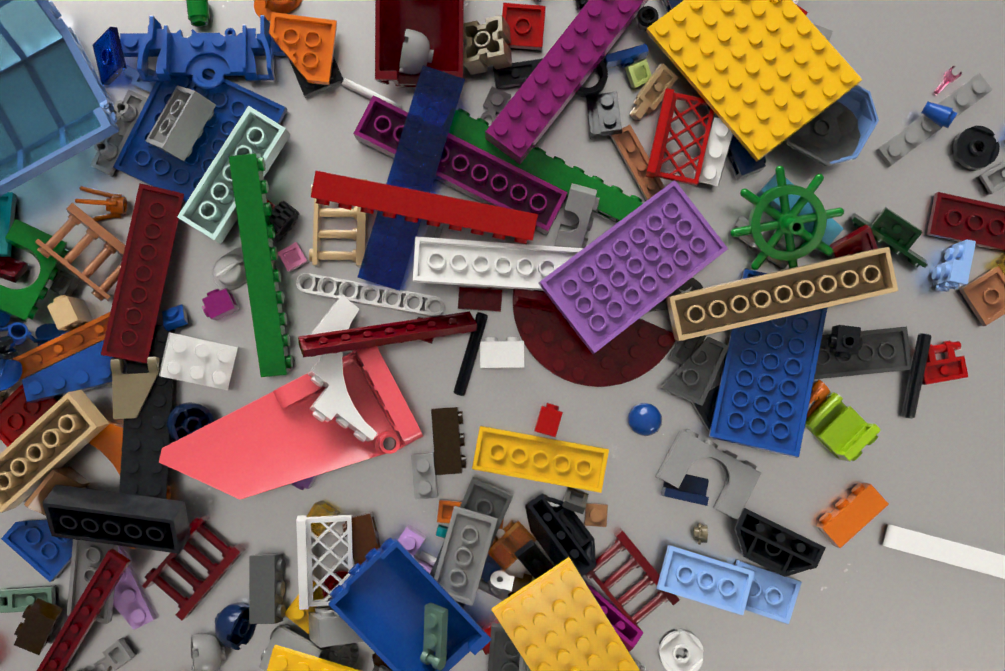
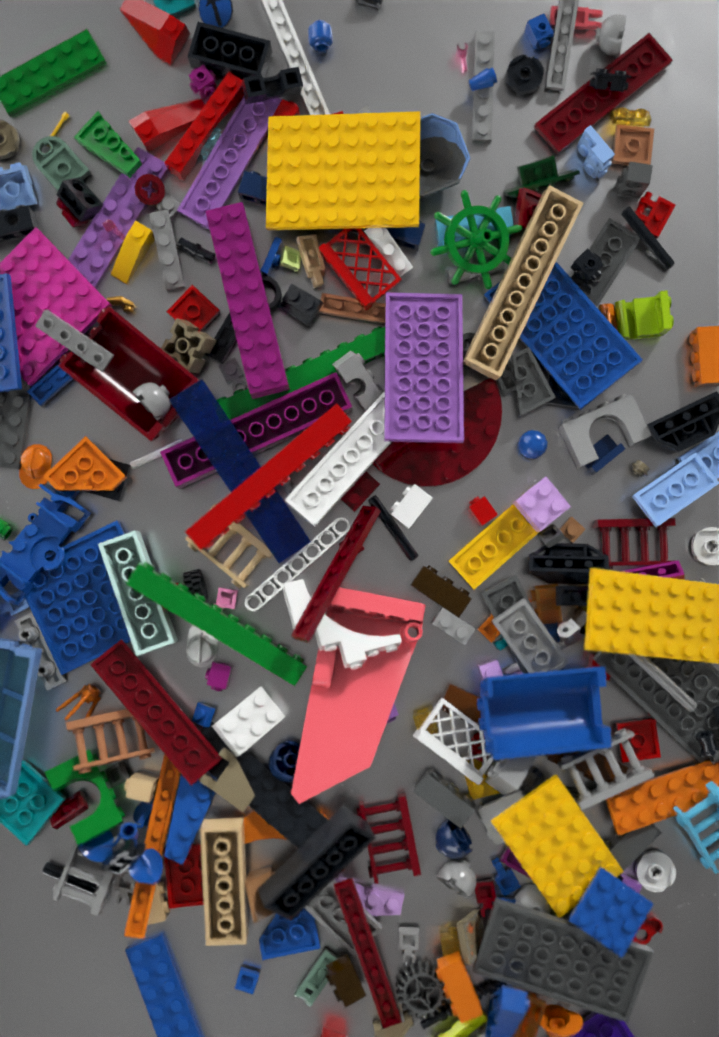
camera: 50 degrees left, 0 degrees up
light grey slope [146,85,216,161] -> none
sand green plate [420,602,448,670] -> none
black cone [637,6,659,31] -> none
none -> lavender brick [512,477,571,532]
none -> dark grey brick [616,162,653,198]

